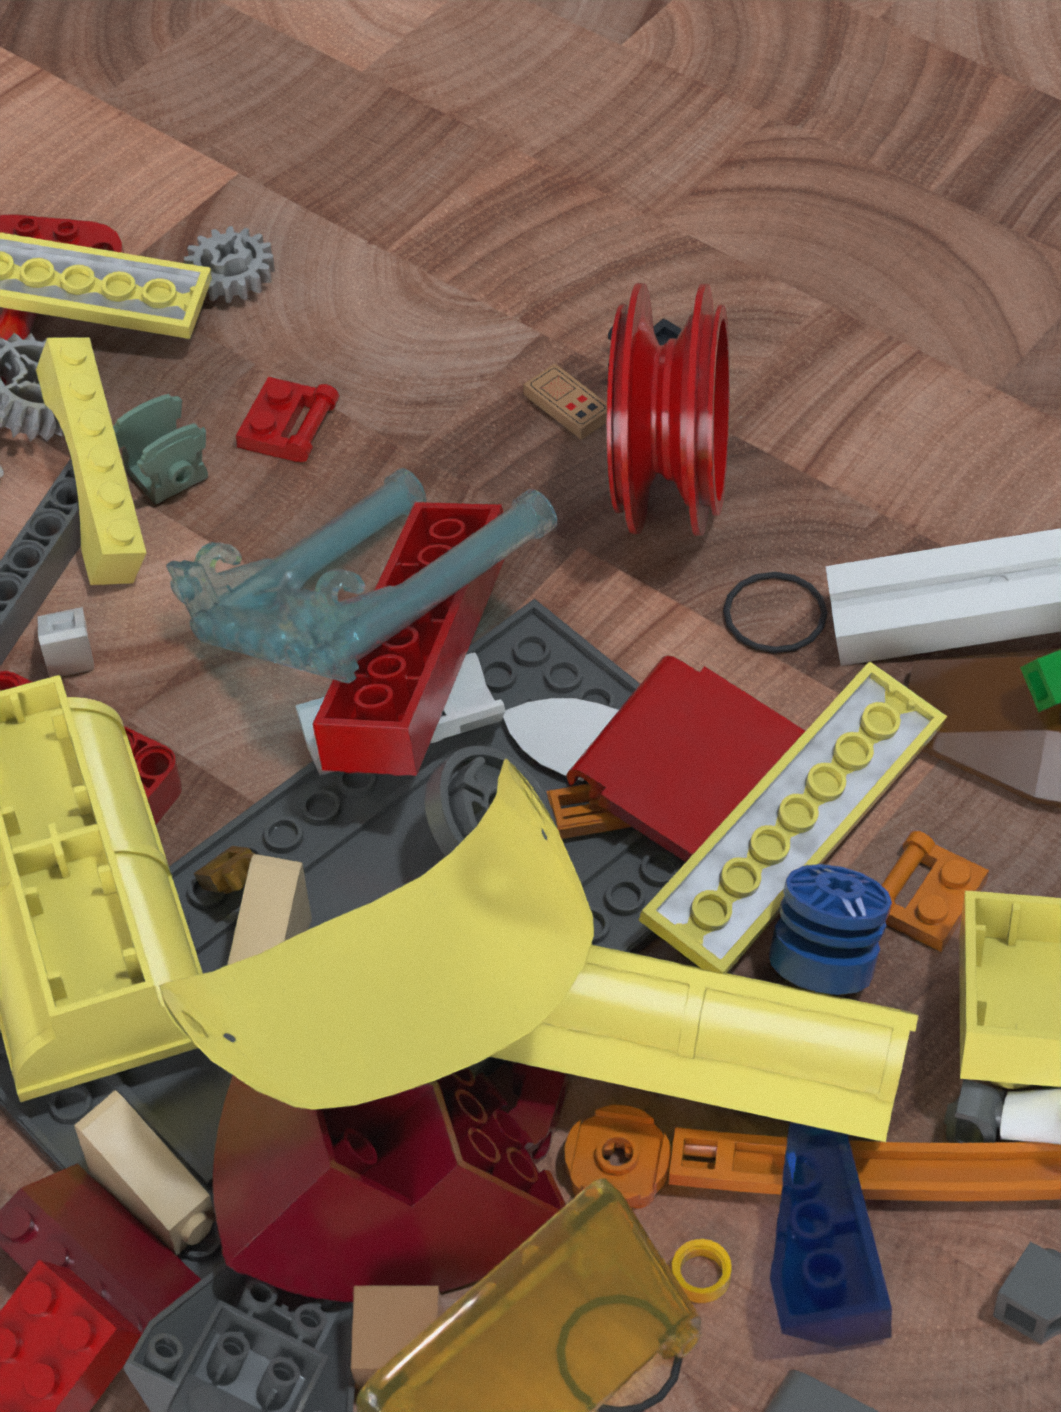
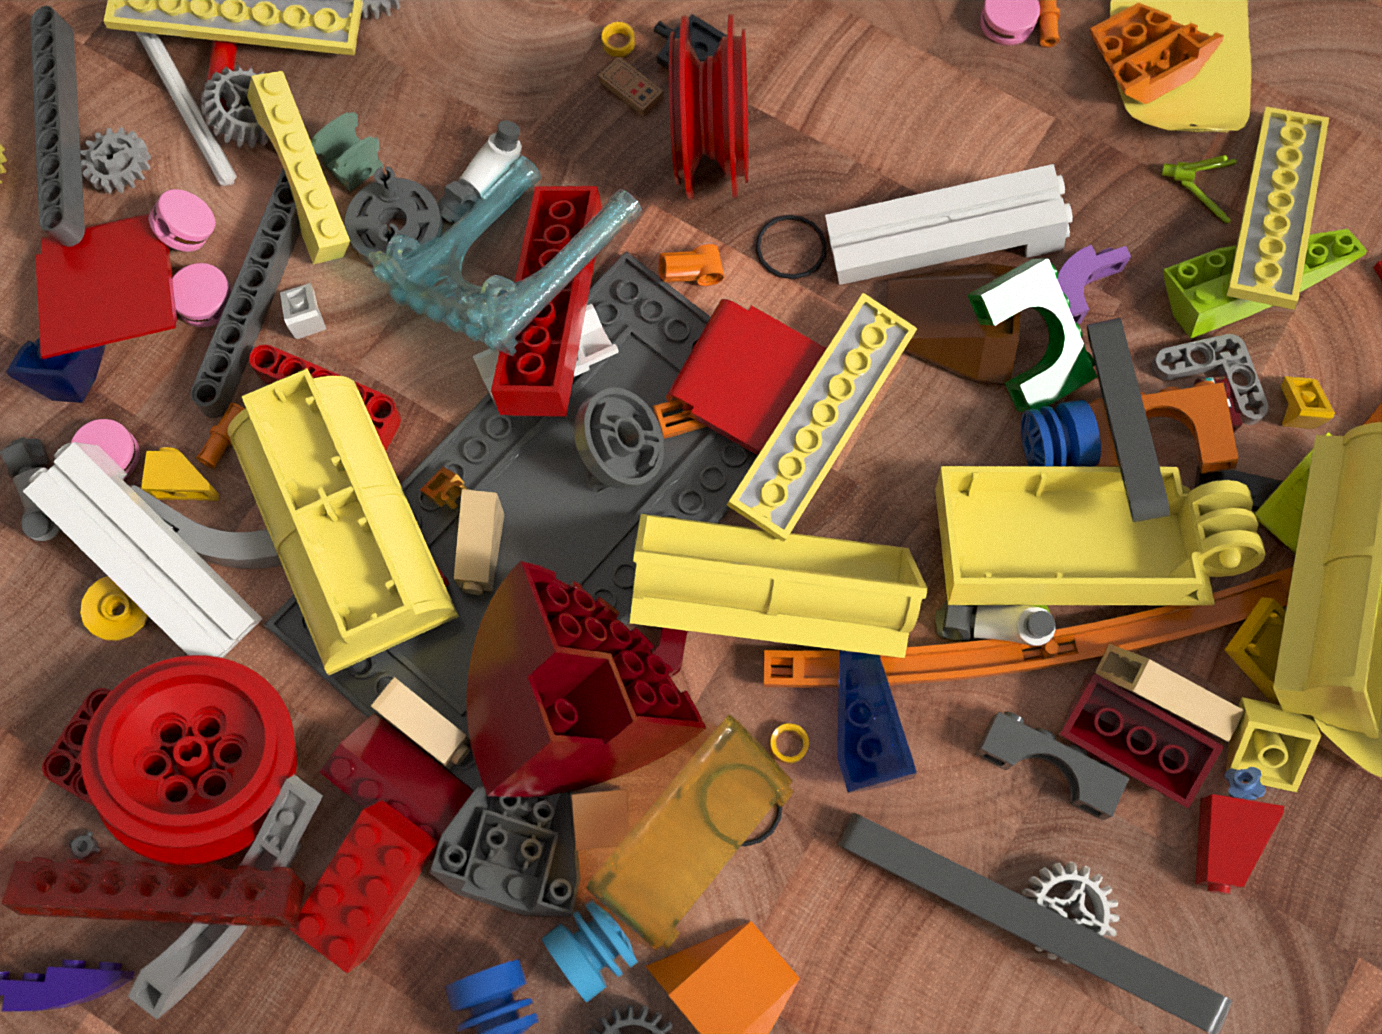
camera: 10 degrees left, 20 degrees up
light yellow piece [159,759,594,1110] -> none
red plate [235,376,340,462] -> none
white sticker [503,698,618,781] -> none
orange plate [564,1105,671,1209] -> none
blue wheel [769,864,892,995] -> none
orange plate [882,831,989,952] -> none
none -> dark grey piece [345,166,442,270]
none -> piece [438,120,522,226]
none -> yellow piece [602,22,635,57]
none -> orange piece [658,244,725,286]

